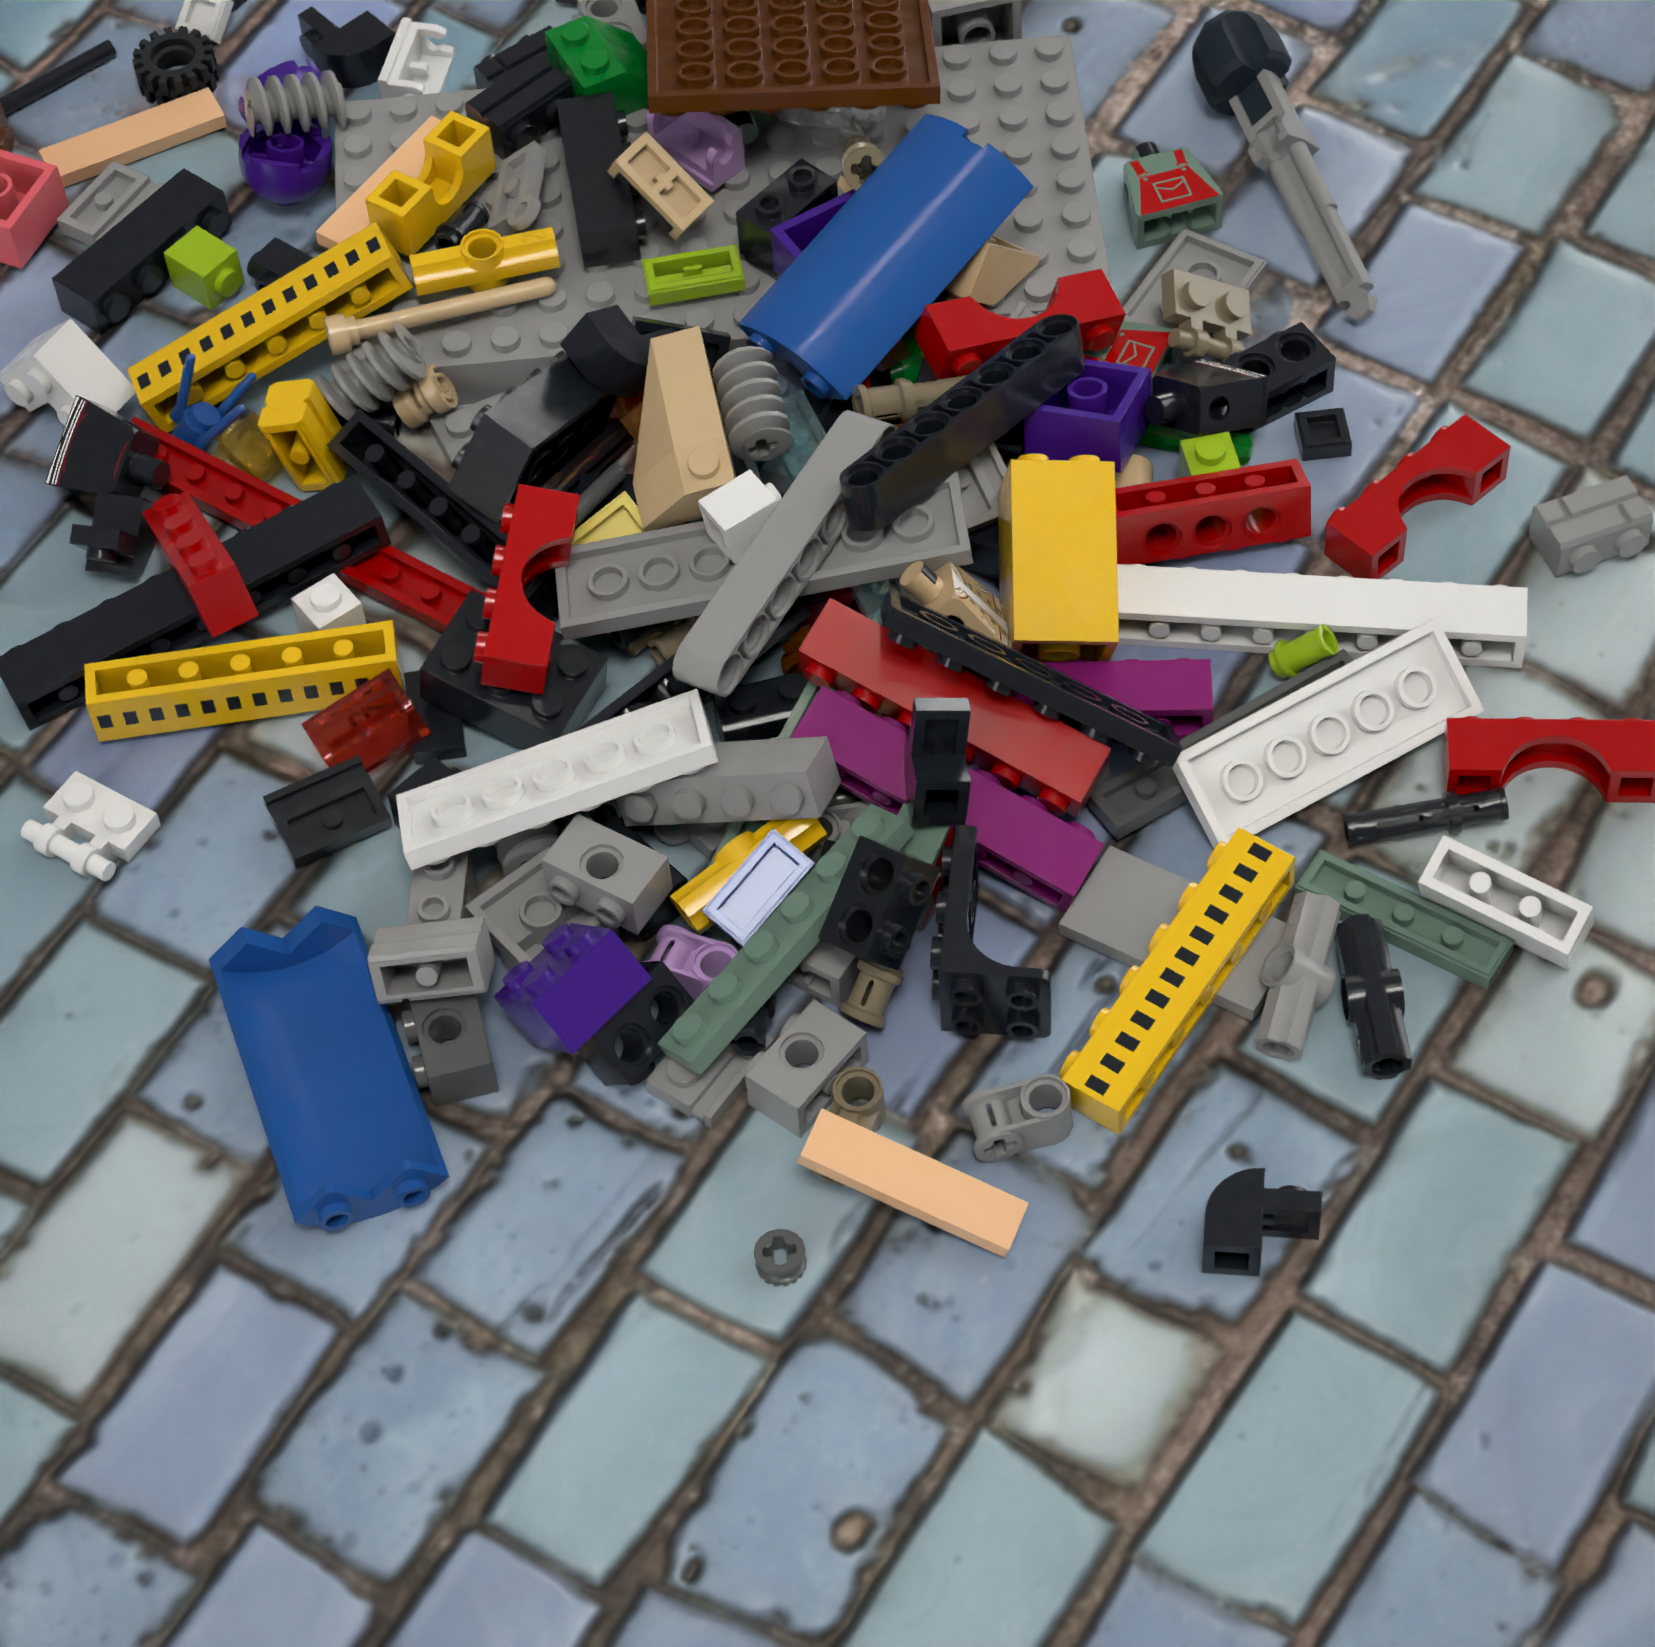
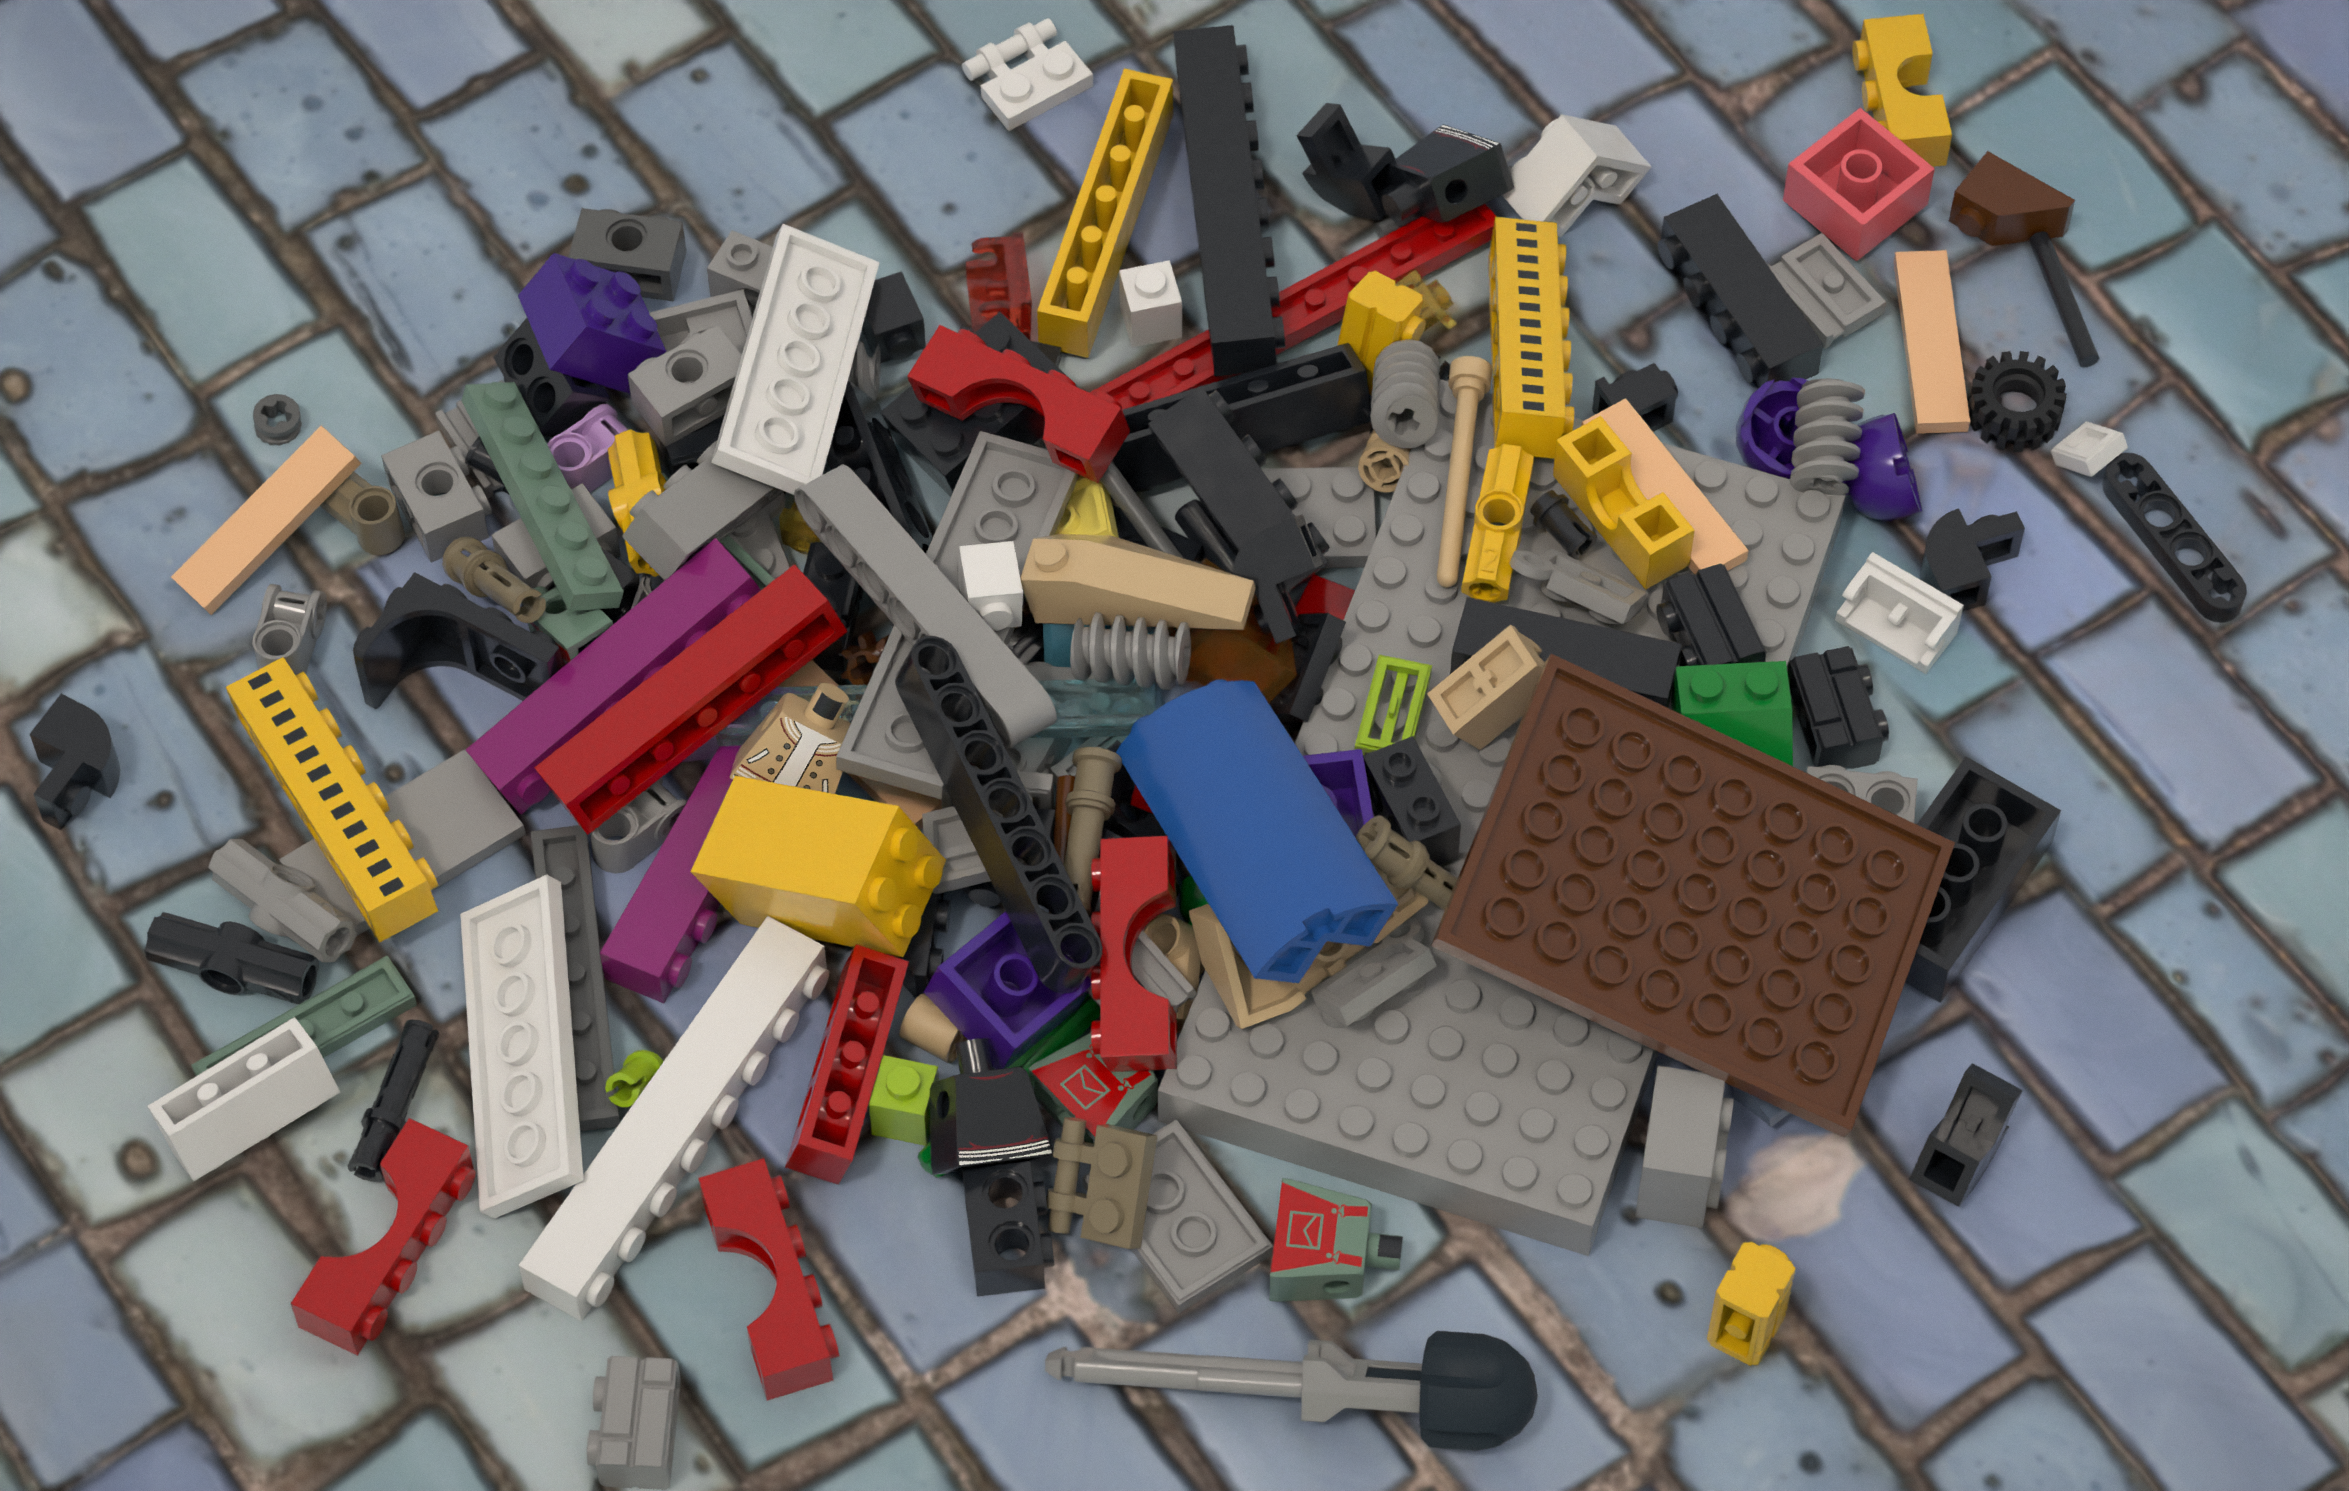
camera: 110 degrees right, 5 degrees up
red arch [142,491,259,638] -> none
lime brick [164,226,245,310] -> none
blue plant [169,353,256,452] -> none
blue cylinder [208,905,449,1231] -> none
black plate [263,755,392,868] -> none
light grey brick [368,916,495,1004] -> none
tile [702,828,815,947] -> none
black brick [818,835,940,970] -> none
black plate [880,588,1183,768] -> none
black brick [904,698,971,825] -> none
black tile [1294,408,1352,461] -> none

